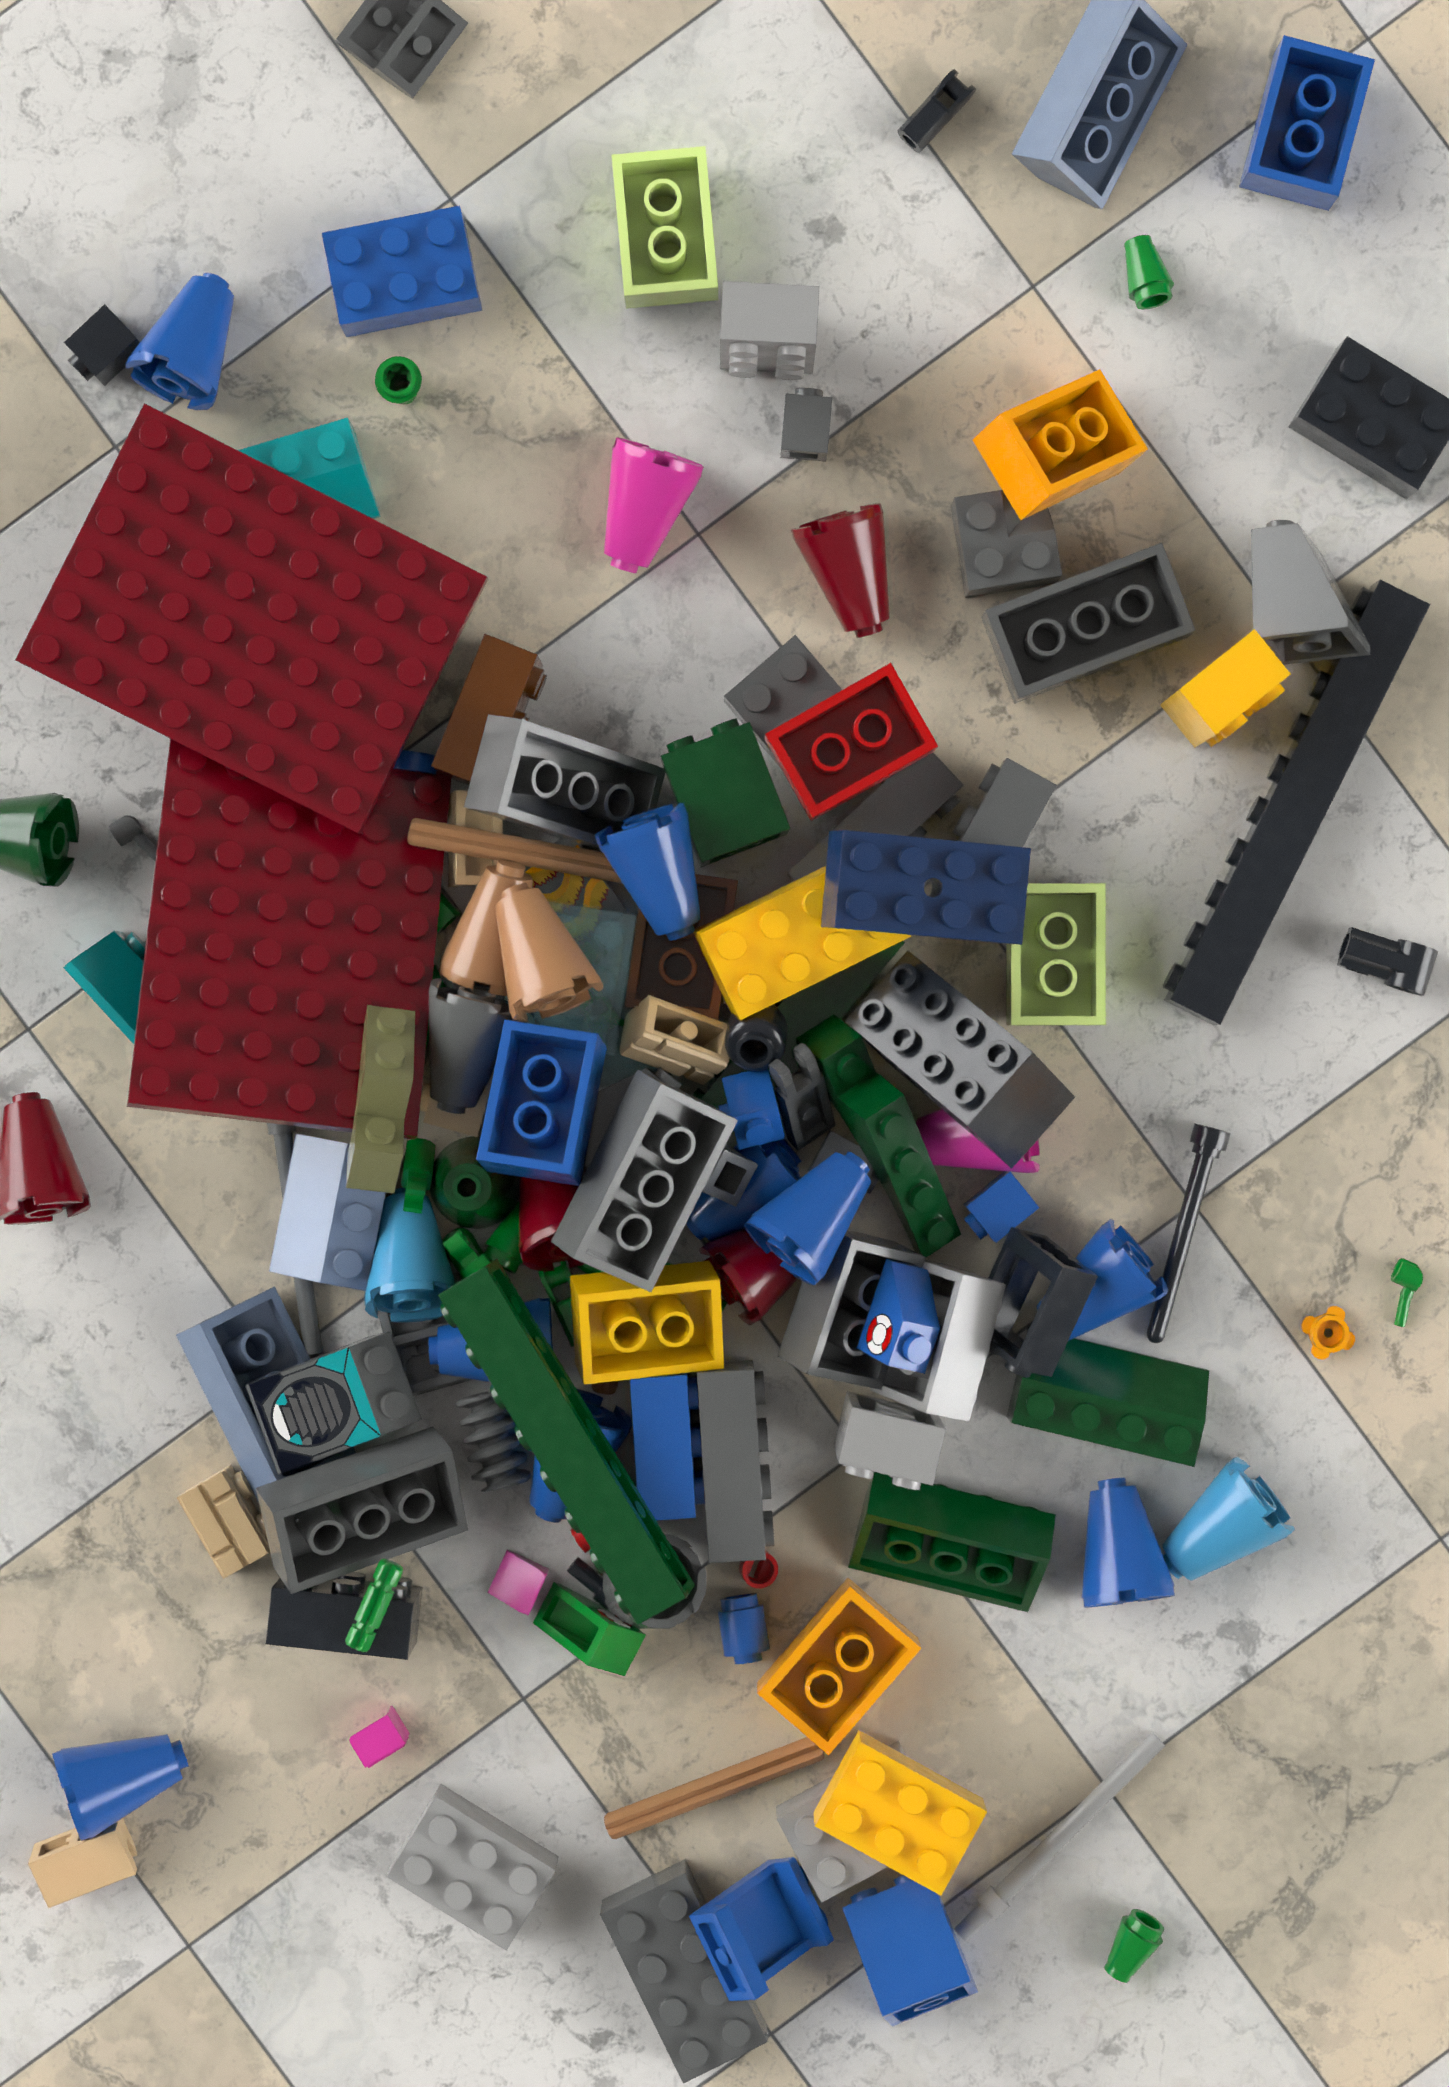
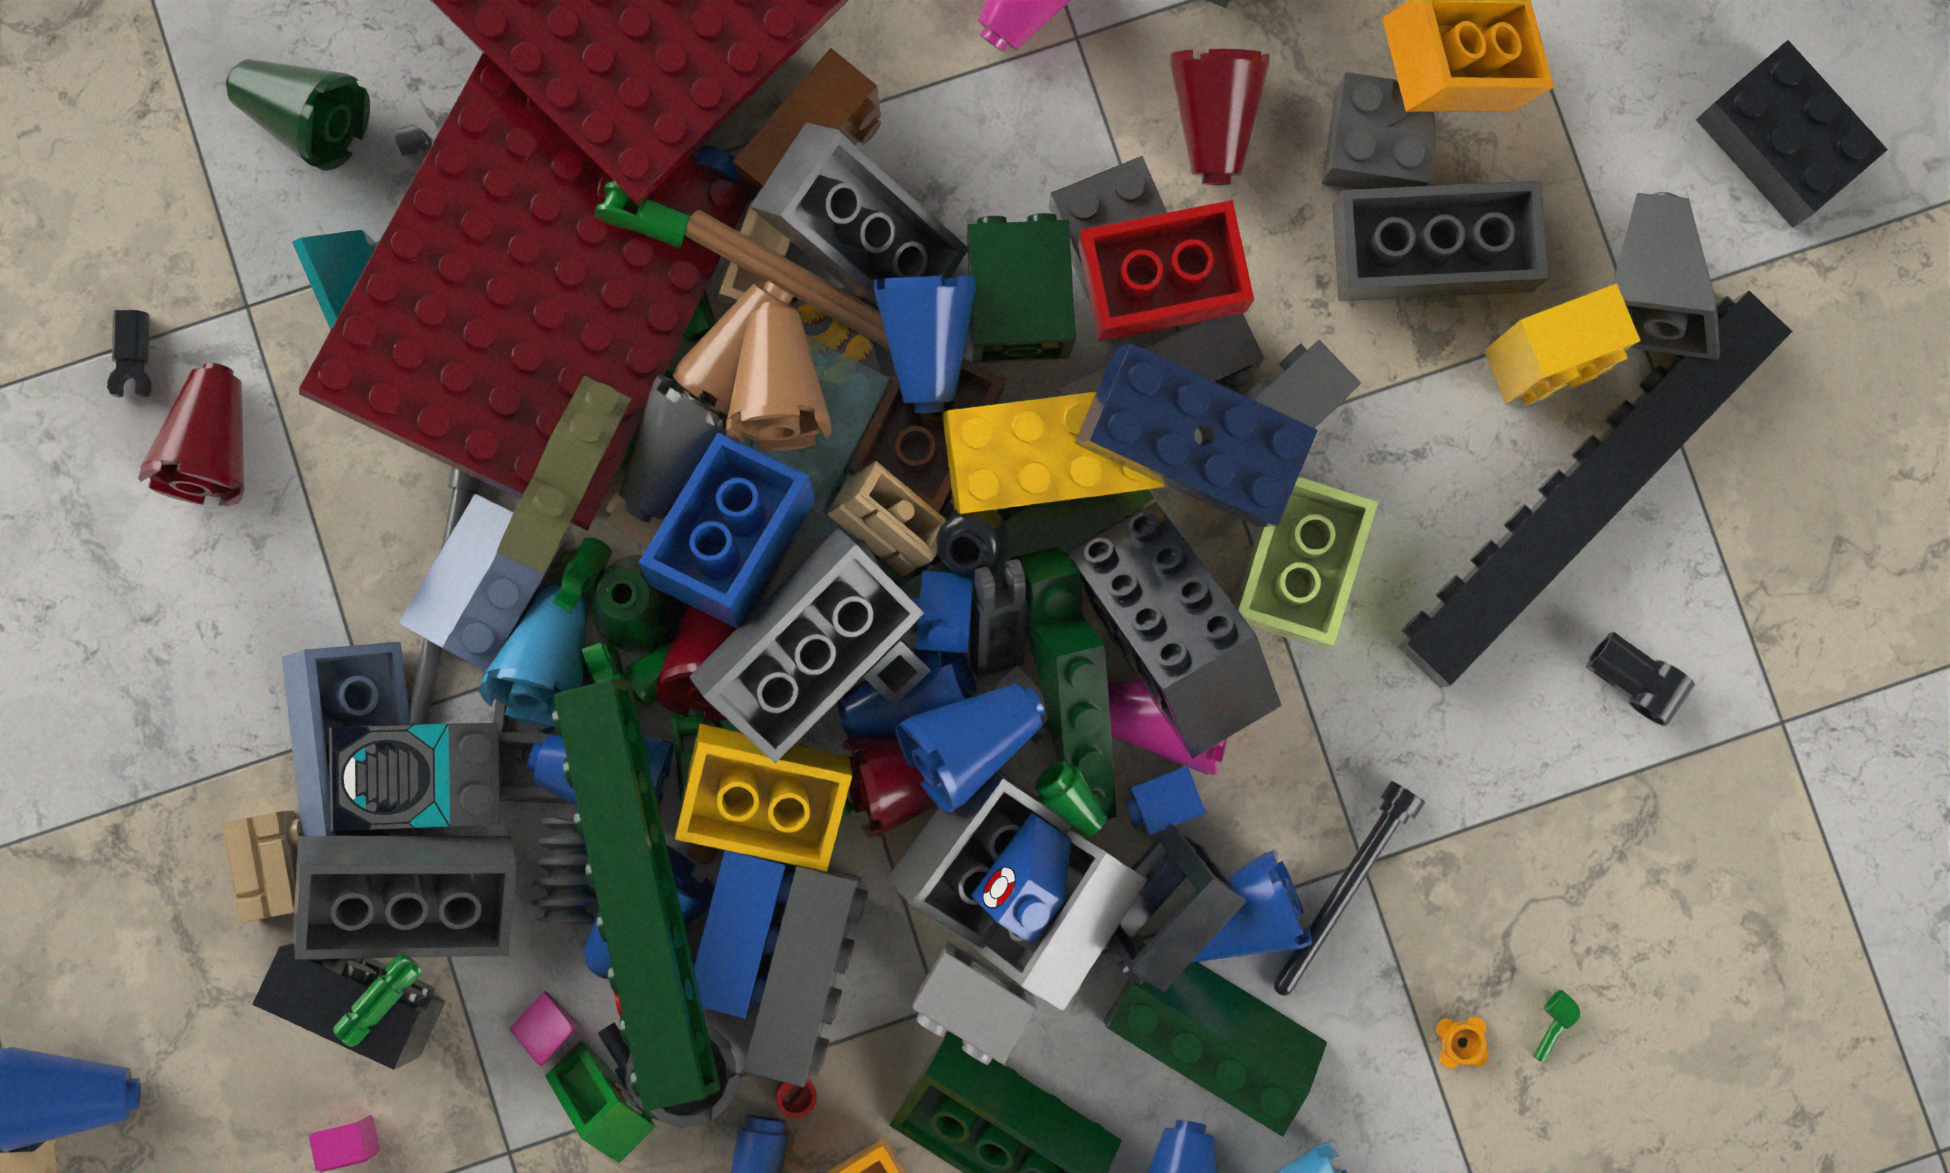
camera: 15 degrees right, 5 degrees down
none -> green bar [594,182,691,249]
none -> green cone [1035,761,1107,837]

